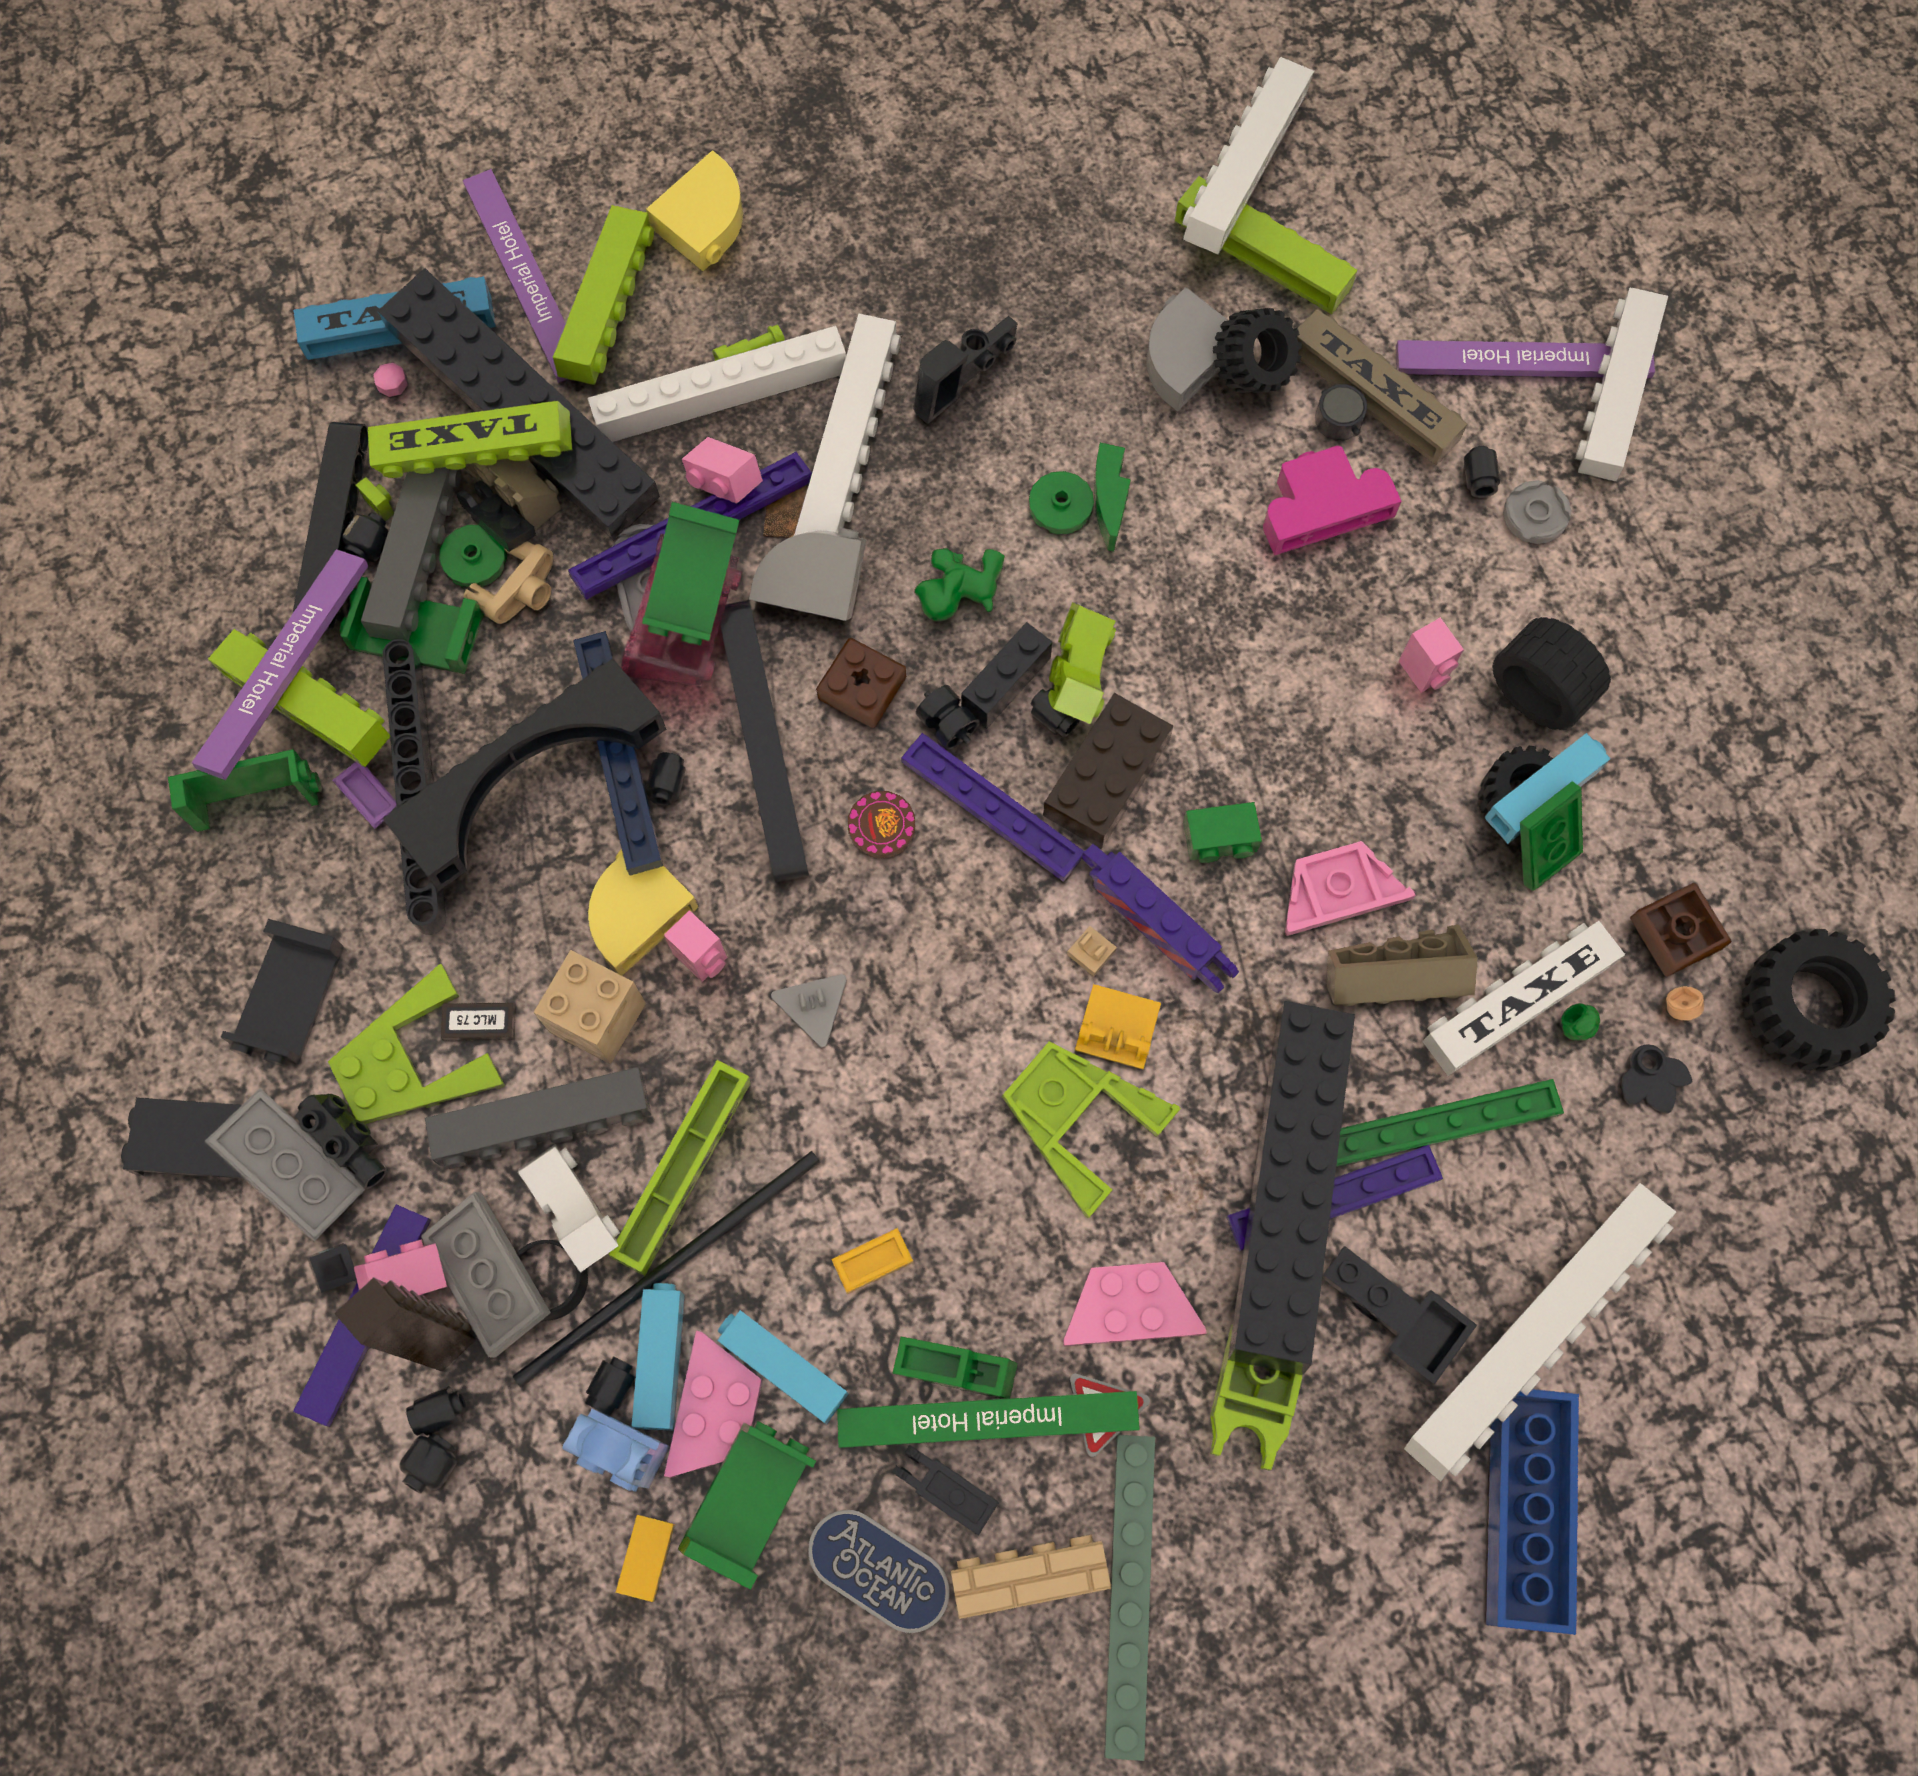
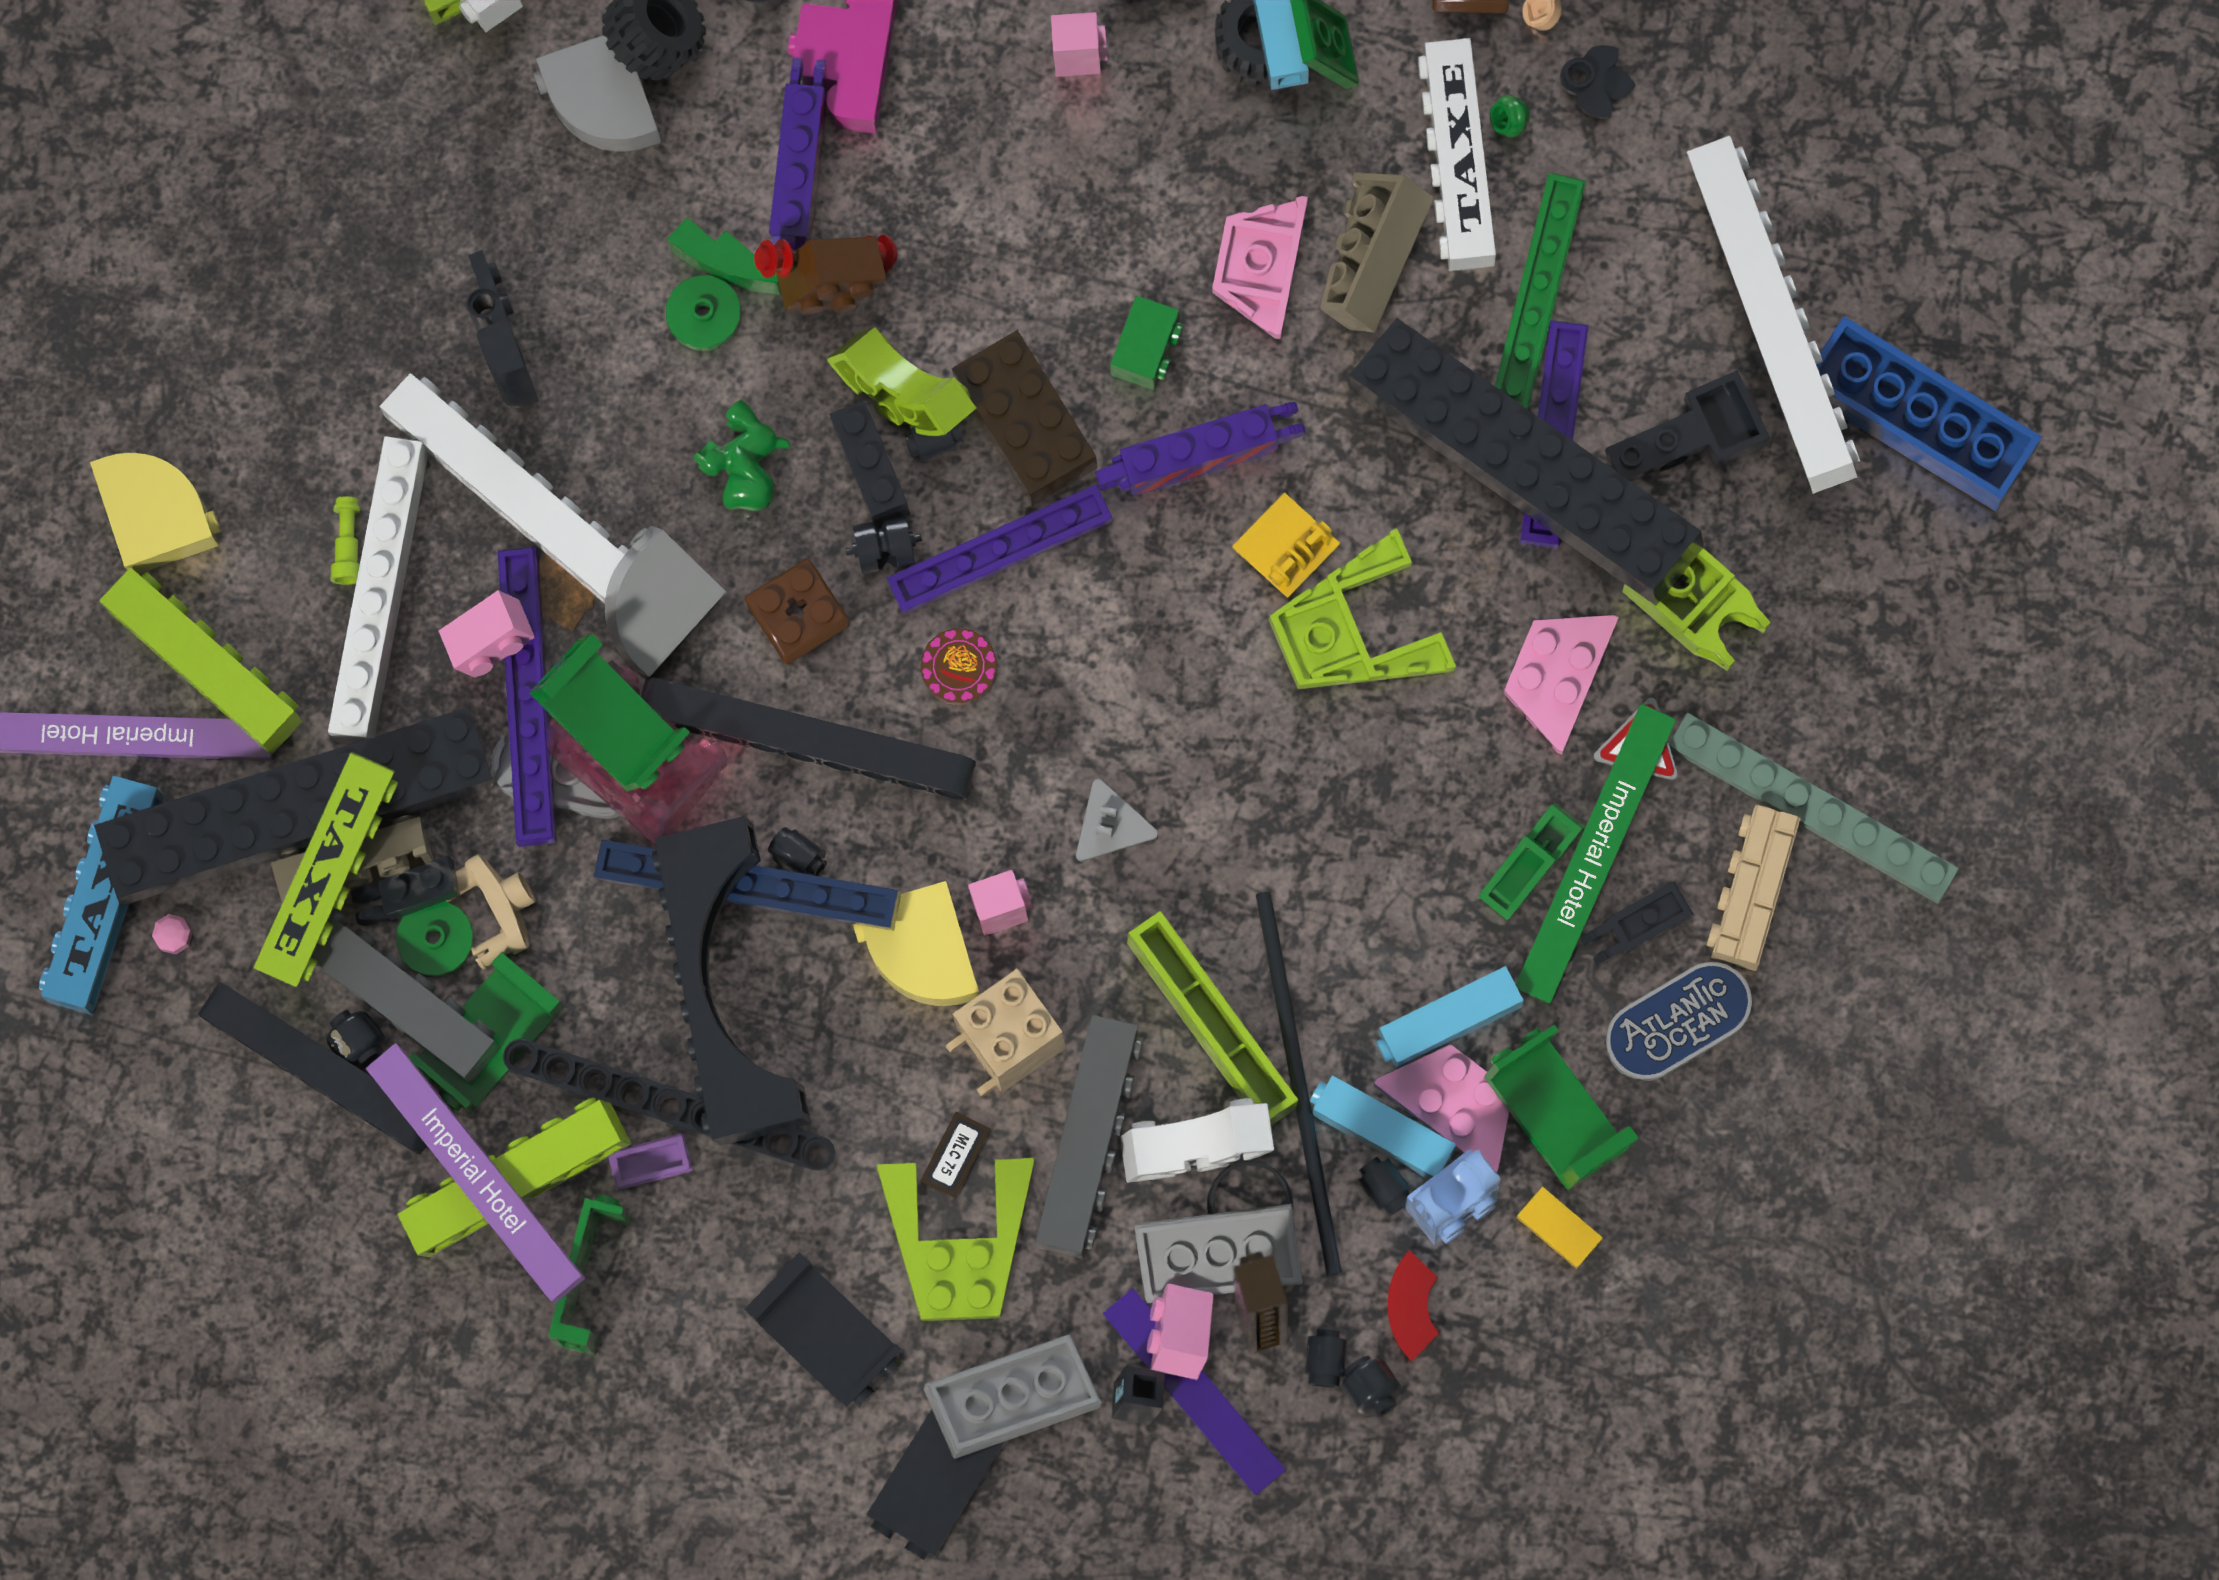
camera: 55 degrees left, 5 degrees up
black brick [295,1094,388,1189] -> none
lime plate [356,477,394,521] -> none
yellow tile [831,1228,913,1294] -> none
tan tile [1067,926,1117,977] -> none
none -> reddish brown brick [754,234,898,315]
none -> dark purple hinge [769,57,827,252]
none -> red tile [1387,1250,1439,1363]

